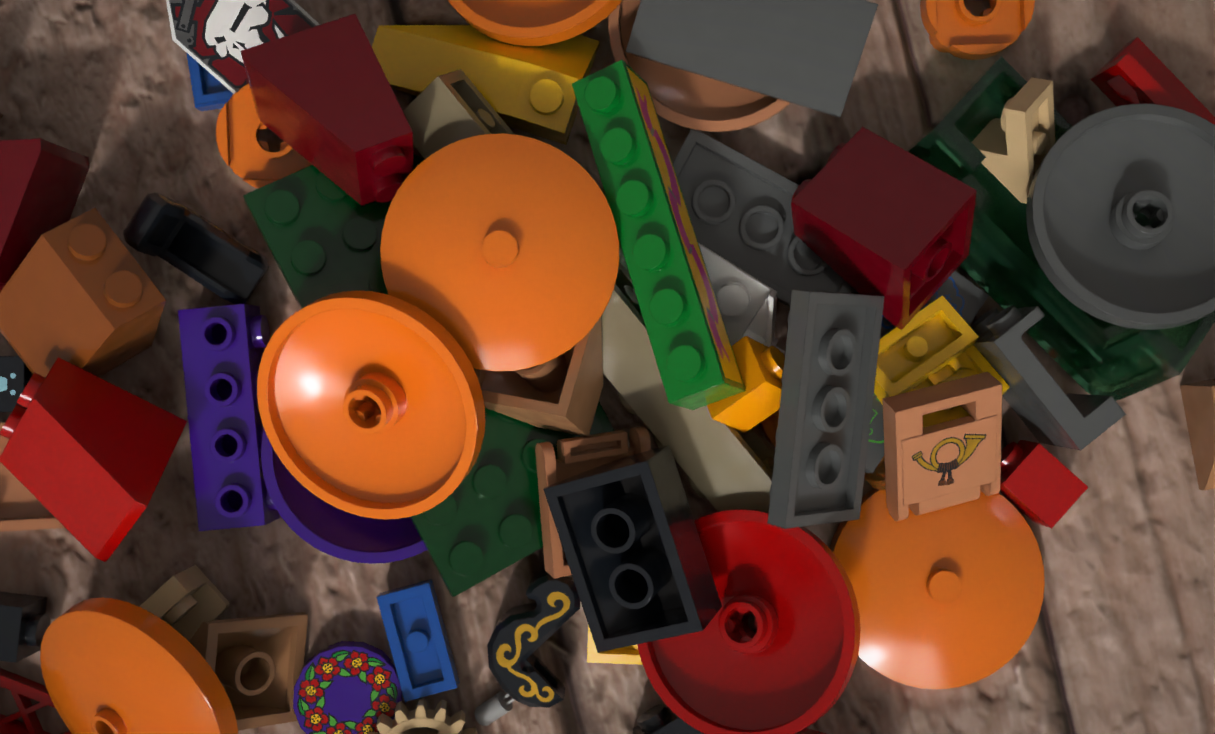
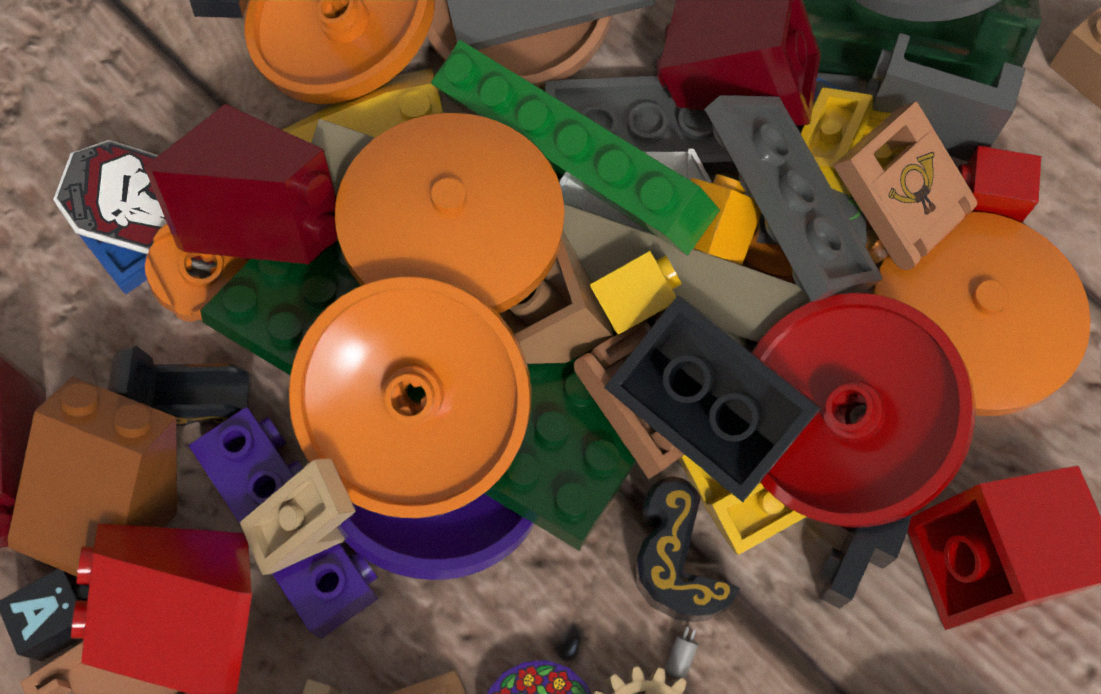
camera: 35 degrees left, 20 degrees down
blue plate [376,579,460,702] -> none
none -> tan slope [240,459,356,575]
none -> yellow brick [590,250,682,335]

